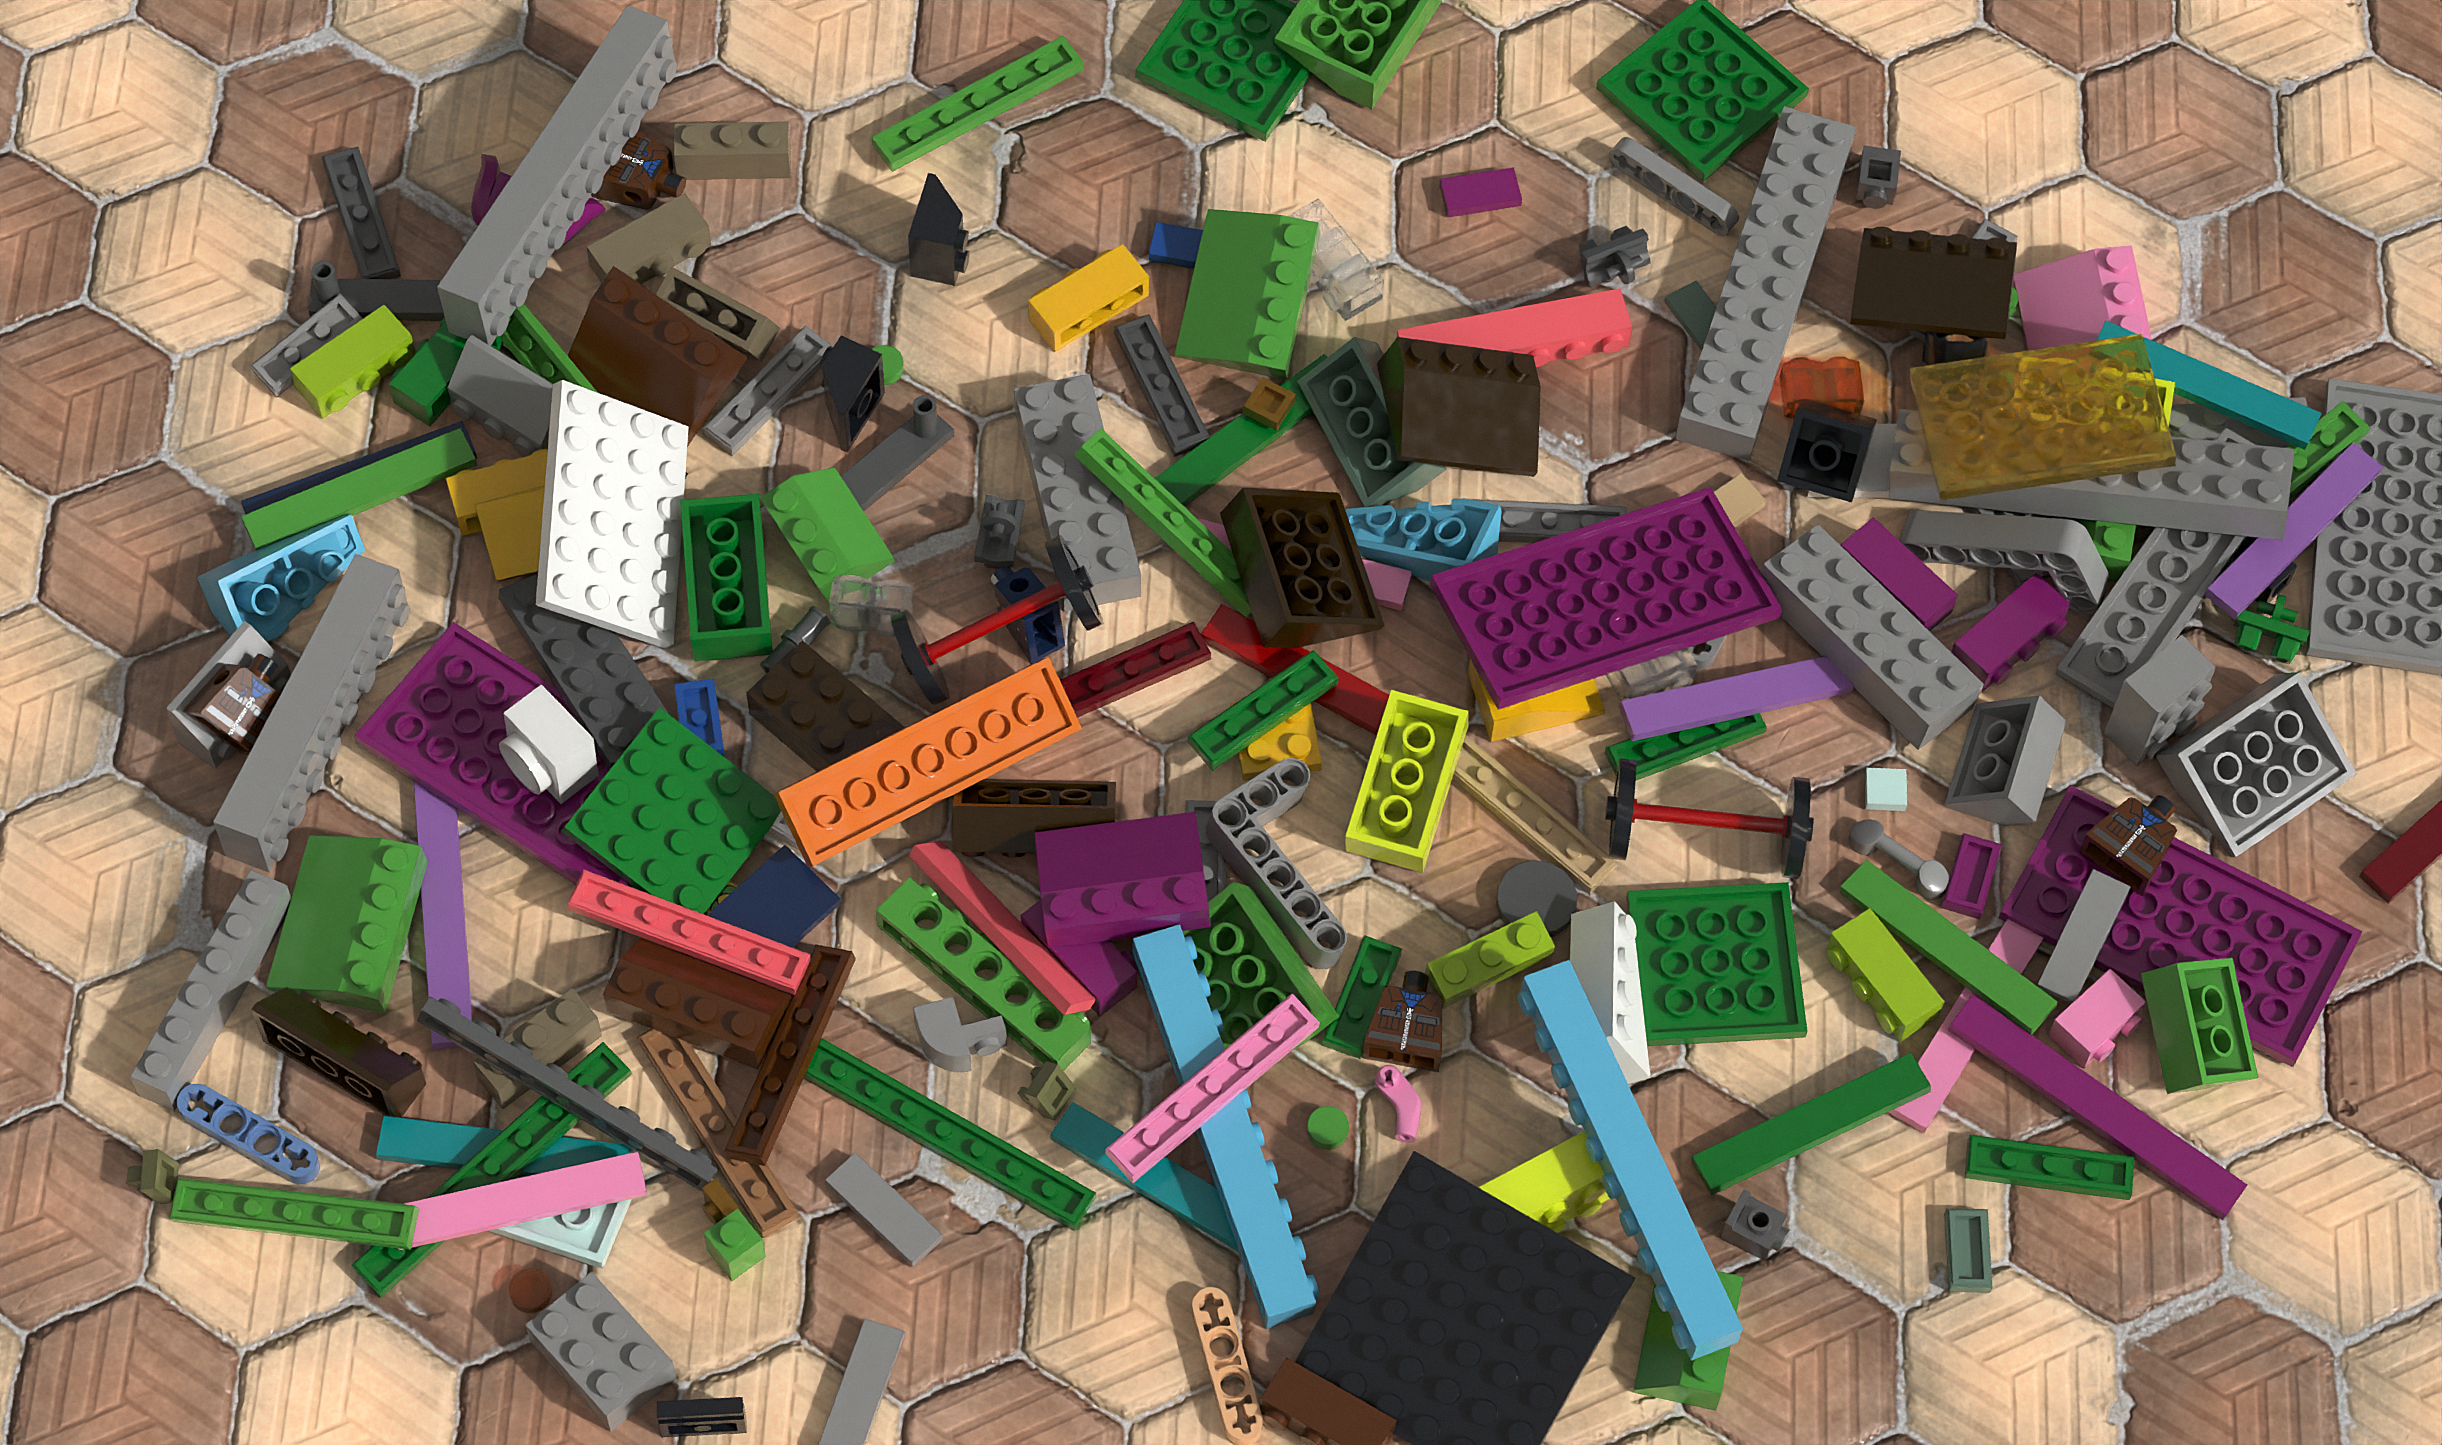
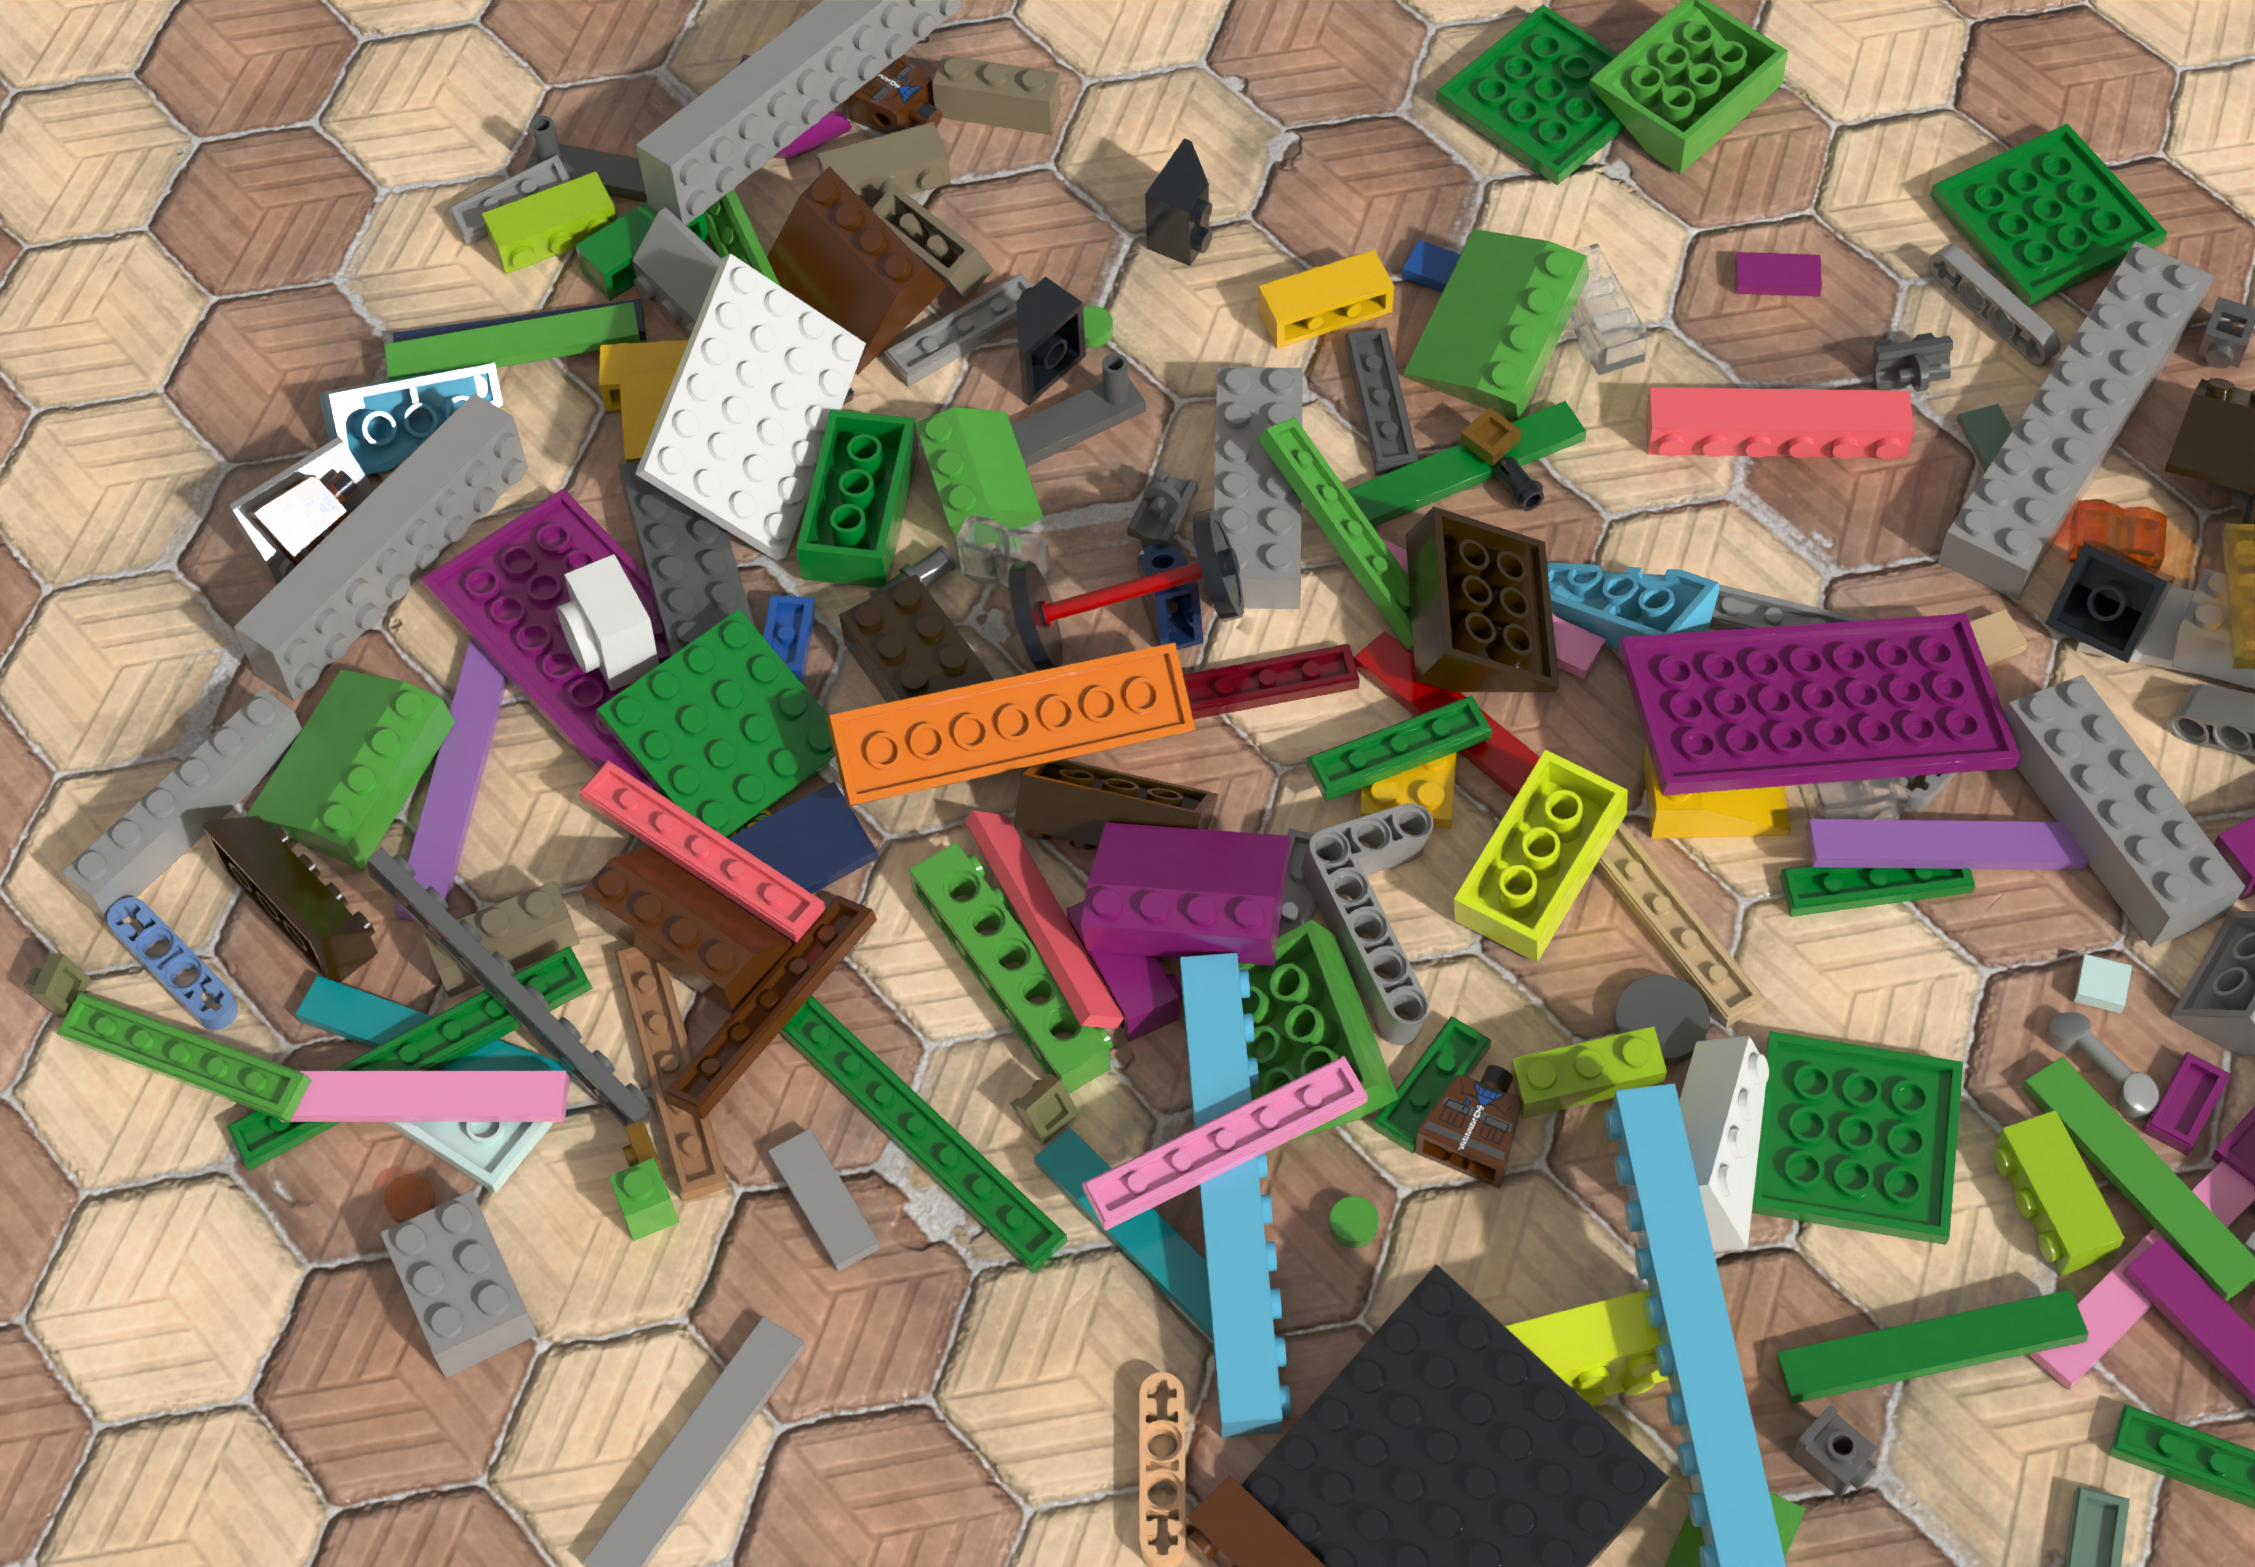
camera: 20 degrees right, 5 degrees down
dark grey tile [322,146,401,279] -> none
black plate [657,1397,747,1438] -> none
bright green plate [872,36,1083,172] -> none
light grey brick [913,997,1007,1072] -> none
sand green slope [1297,337,1447,507] -> none
bright pink arm [1375,1065,1421,1143] -> none
dark brown slope [1377,337,1541,477] -> none
black piece [1605,759,1814,879] -> none
magenta brick [1840,517,1958,631] -> none
none -> black pin [1493,457,1544,511]

